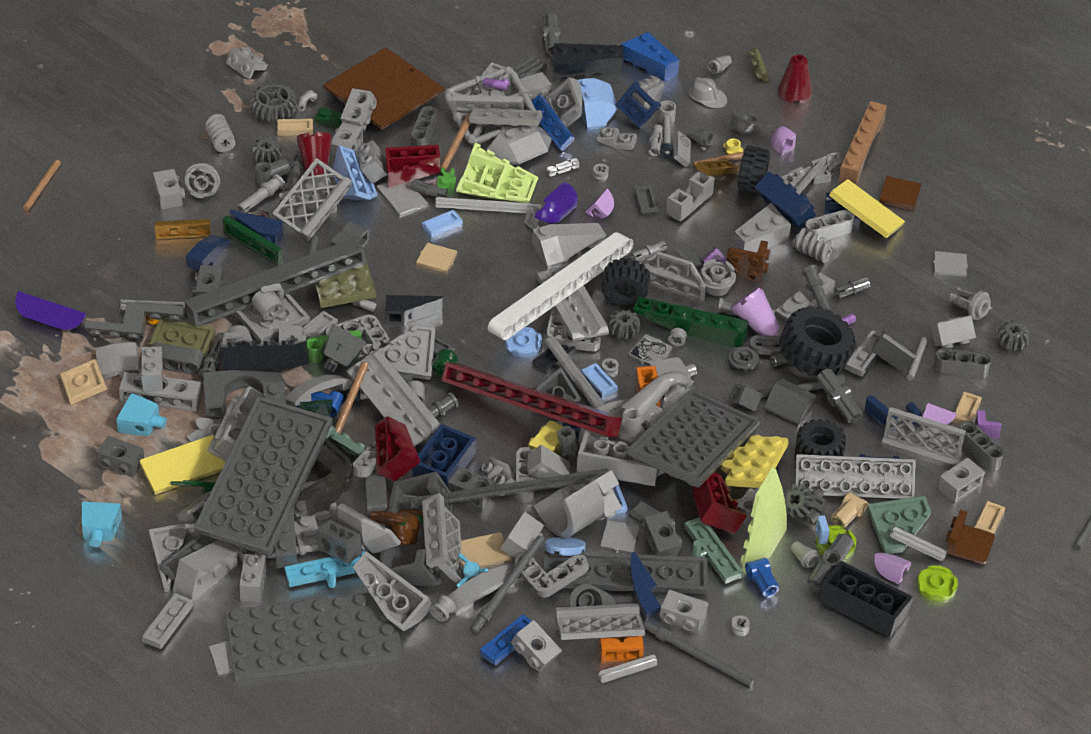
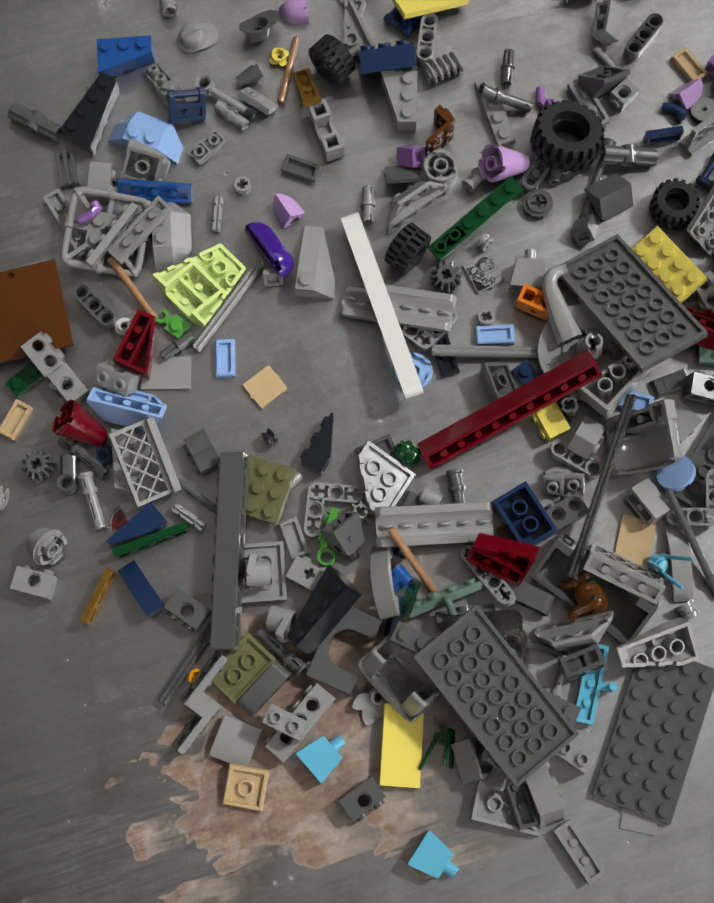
camera: 55 degrees left, 30 degrees up
dark purple brick [15,291,87,330] -> none
none -> light grey axle [171,504,207,532]
none -> black bush [261,428,279,447]
none -> light grey brick [608,78,639,112]

